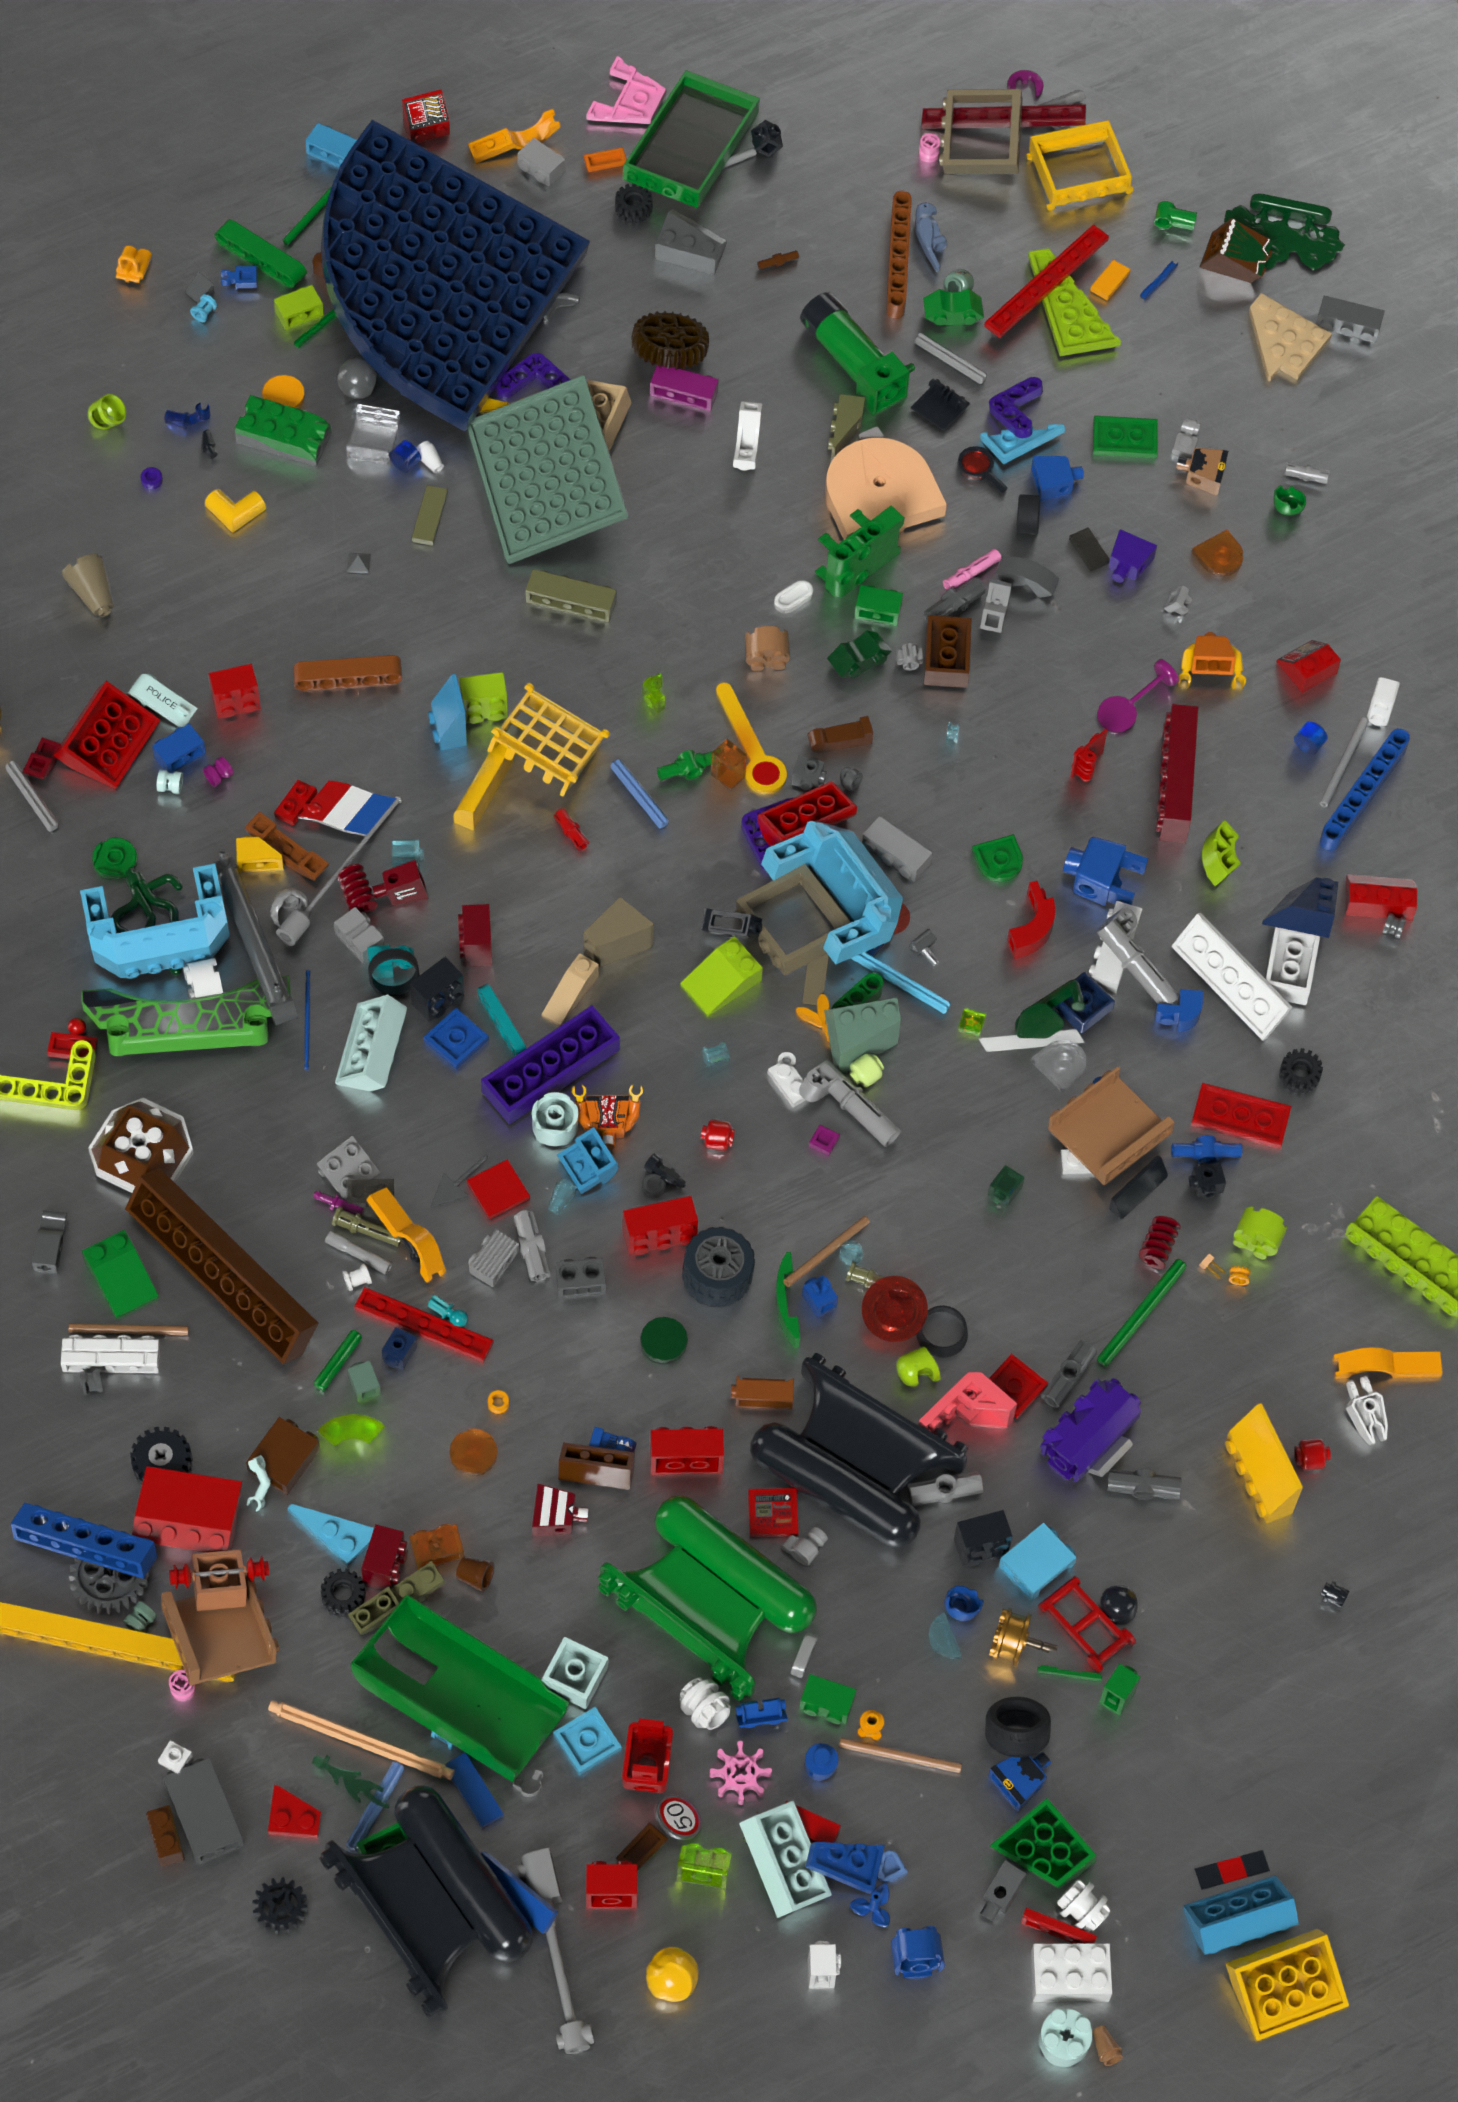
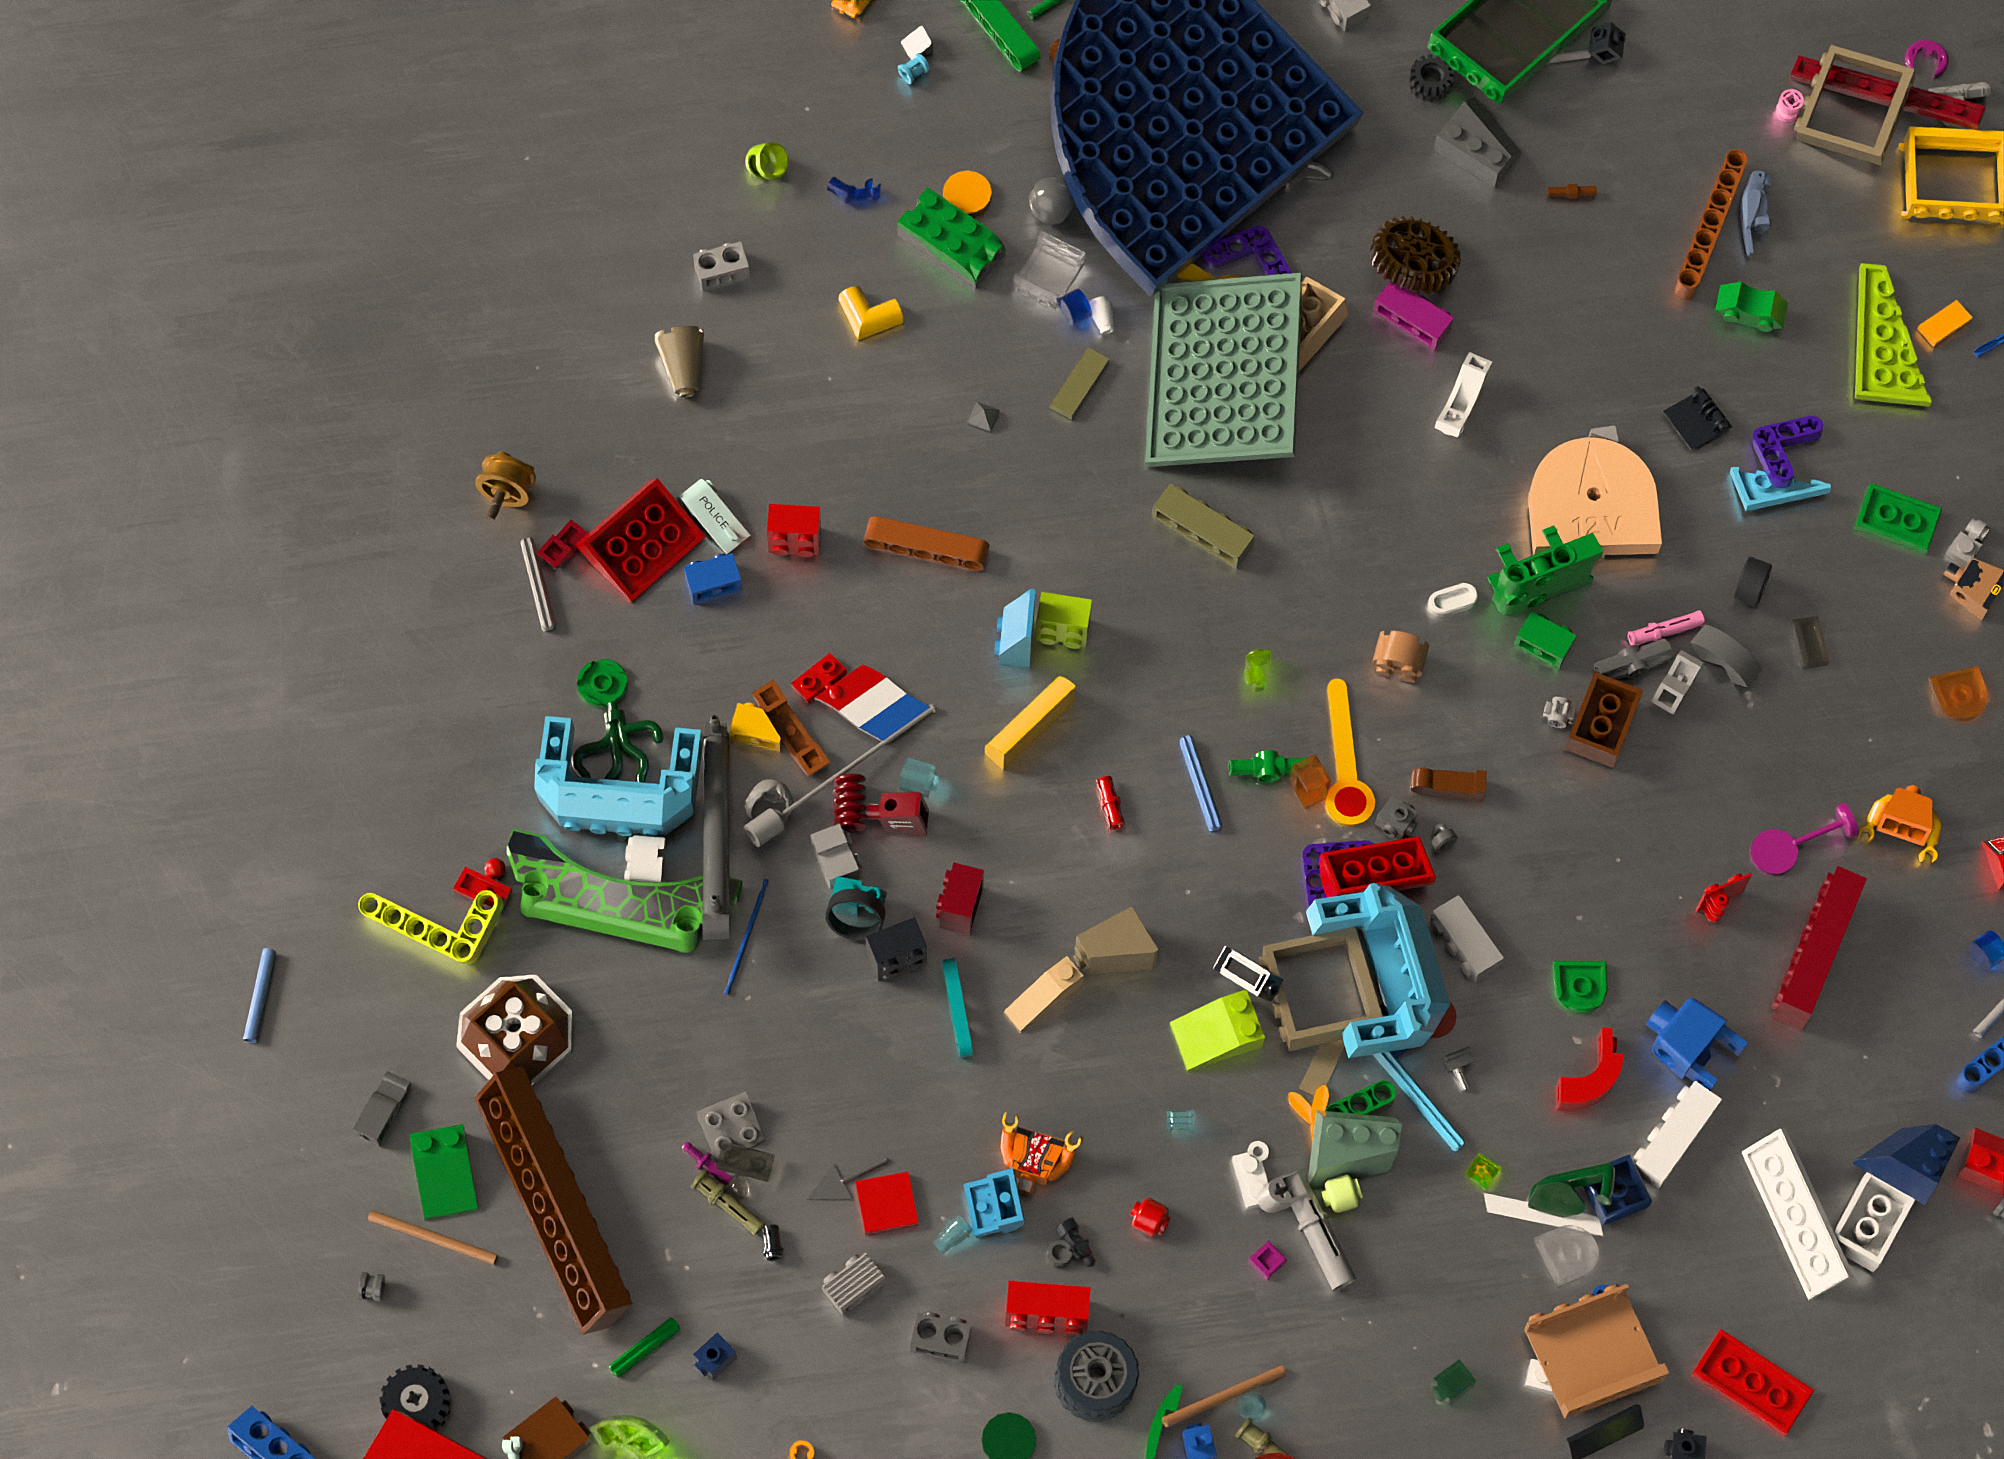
camera: 20 degrees right, 5 degrees up
white brick [61,1335,161,1373] -> none
dark purple tile [140,467,163,489] -> none
light aqua wheel [157,769,183,794] -> none
black bar [201,429,218,459] -> none
magenta wheel [203,756,234,787] -> none
blue plate [221,266,257,289] -> none
lime brick [274,285,324,331] -> none
green piece [294,309,337,348] -> none
light grey piece [325,1230,393,1275] -> none
light aqua slope [335,995,407,1092] -> none
white bush [342,1263,372,1291] -> none
sand green brick [347,1361,381,1403] -> none
red tile [354,1287,494,1363] -> none
light orange piece [366,1187,446,1283] -> none
blue tile [424,1008,489,1069] -> none
teal axle [428,1295,468,1327] -> none
dark purple brick [481,1005,620,1125] -> none
yellow window [487,683,610,797] -> none
light grey piece [513,1210,550,1282] -> none
light aqua brick [532,1092,578,1146] -> none
orange tile [583,147,627,173] -> none
green piece [800,292,915,416] -> none
dark green brick [827,630,892,678] -> none
olive slope [828,394,865,459] -> none
light grey axle [915,333,987,384] -> none
sand green head [944,269,974,292] -> none
clear light blue bush [946,722,959,743] -> none
piece [957,446,1008,494] -> none
red tile [984,224,1109,338] -> none
blue torso [1031,456,1084,502] -> none
light grey piece [1096,908,1180,1005] -> none
dark purple torso [1108,529,1157,583] -> none
blue brick [1155,989,1203,1032] -> none
light grey tile [1163,585,1193,615] -> none
blue pin [1171,1135,1242,1164] -> none
lime brick [1202,820,1241,886] -> none
black tyre [1279,1048,1323,1093] -> none
none -> light grey brick [693,242,750,291]

